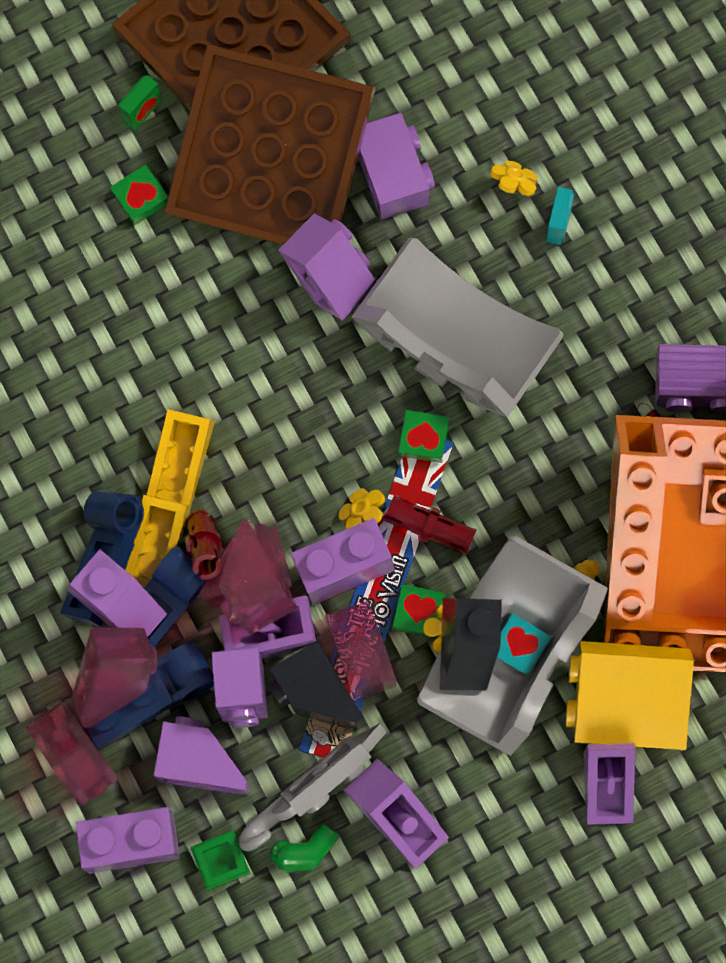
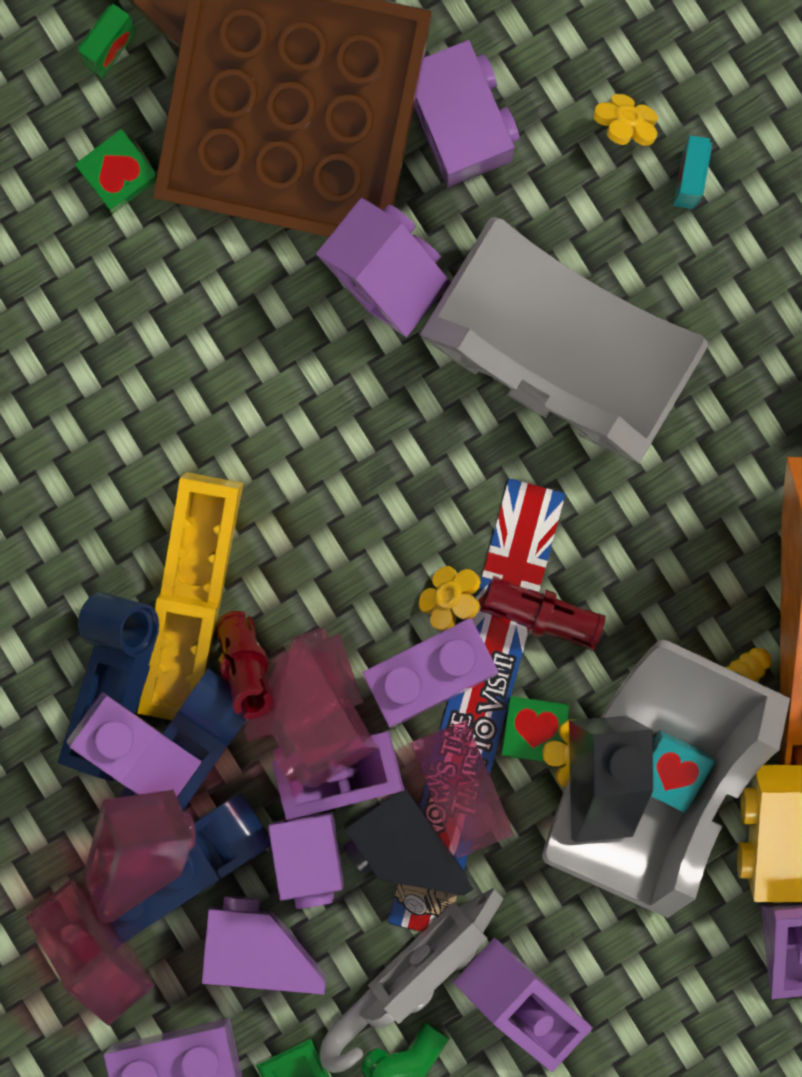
camera: 10 degrees left, 10 degrees up
green tile [398,410,450,463] -> none

